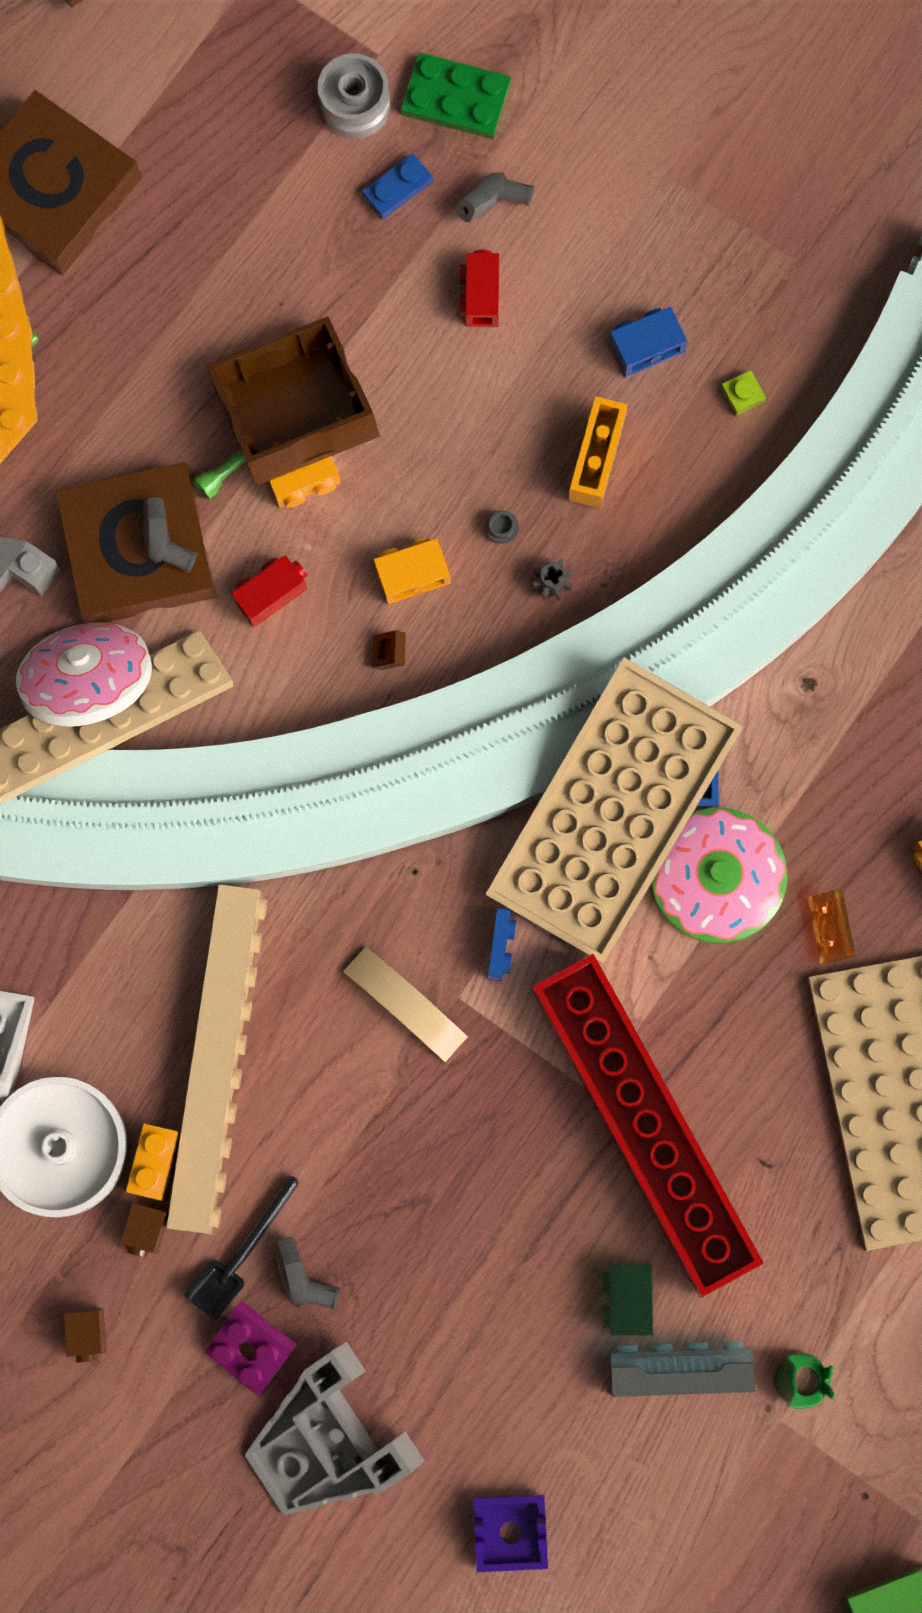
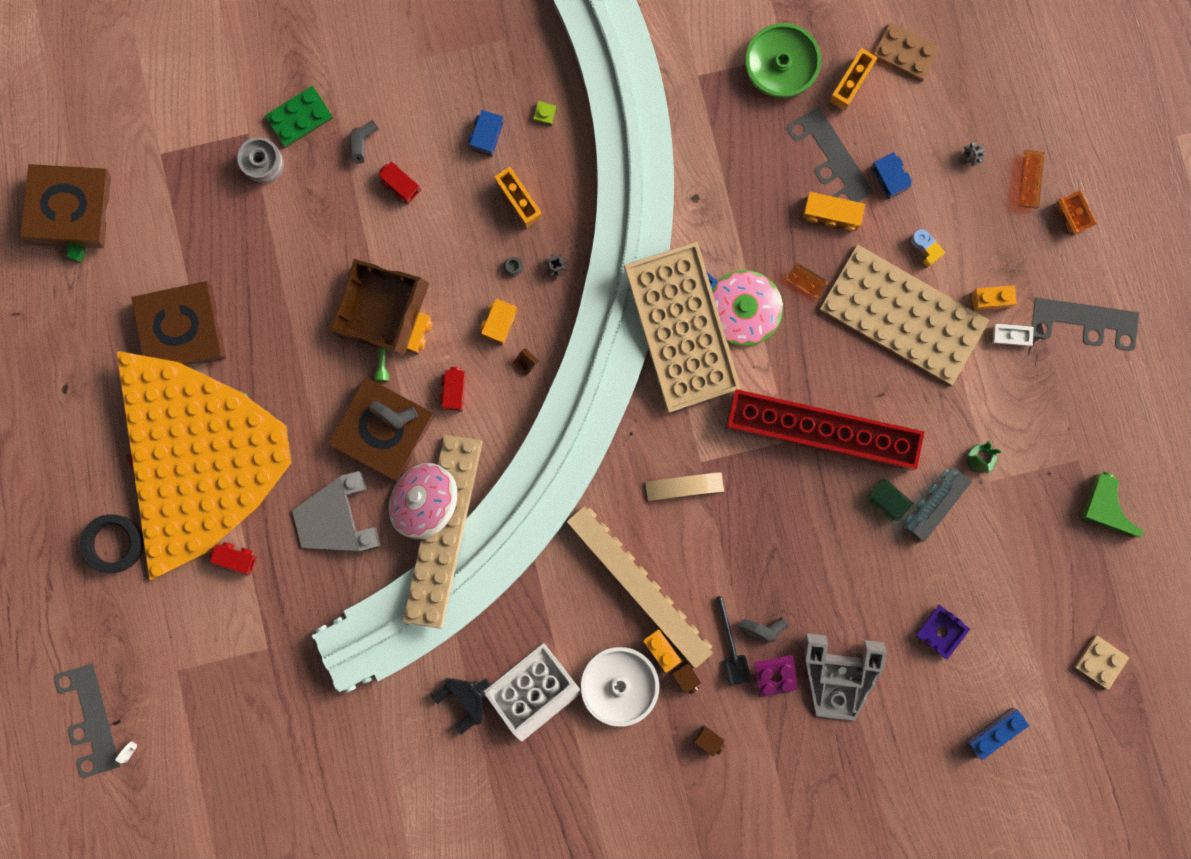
camera: 55 degrees left, 5 degrees up
blue plate [362,153,433,220] -> none
blue plate [488,908,517,982] -> none

